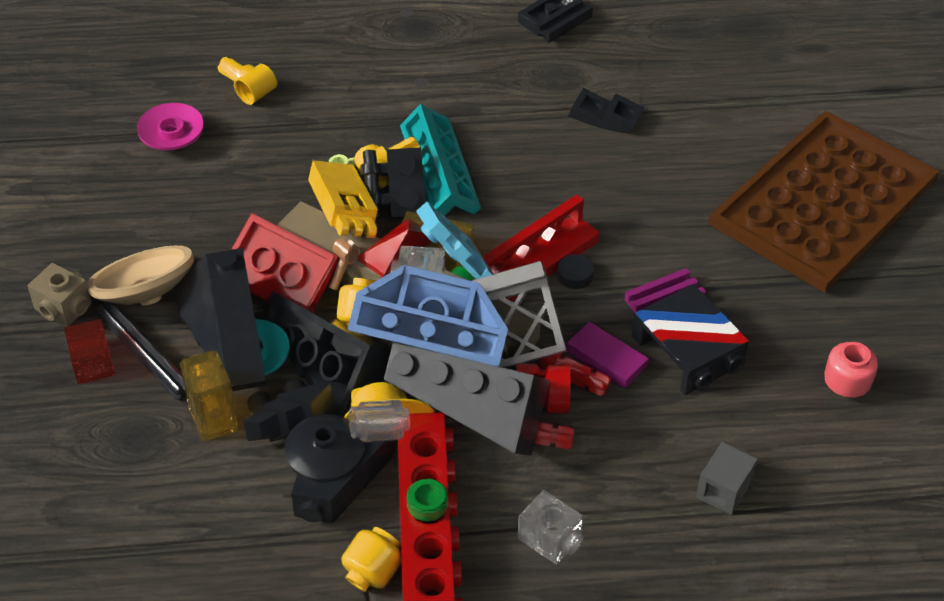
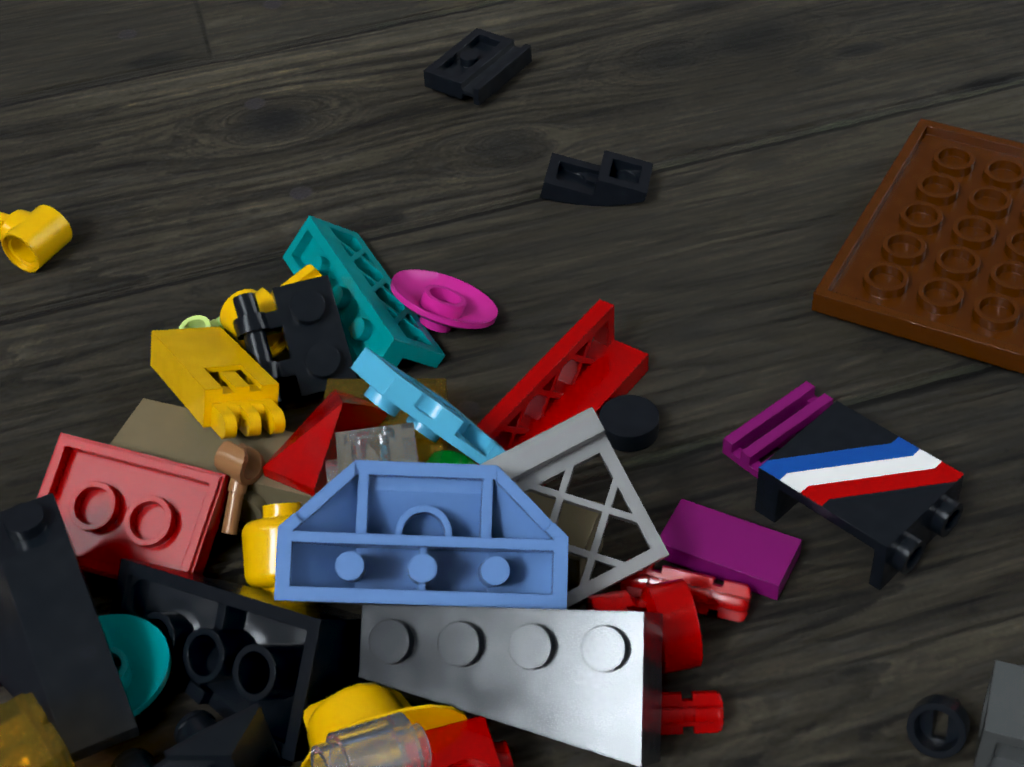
camera: 10 degrees left, 5 degrees down
none -> dark pink dish [390,269,498,333]
none -> black hinge [907,694,970,759]

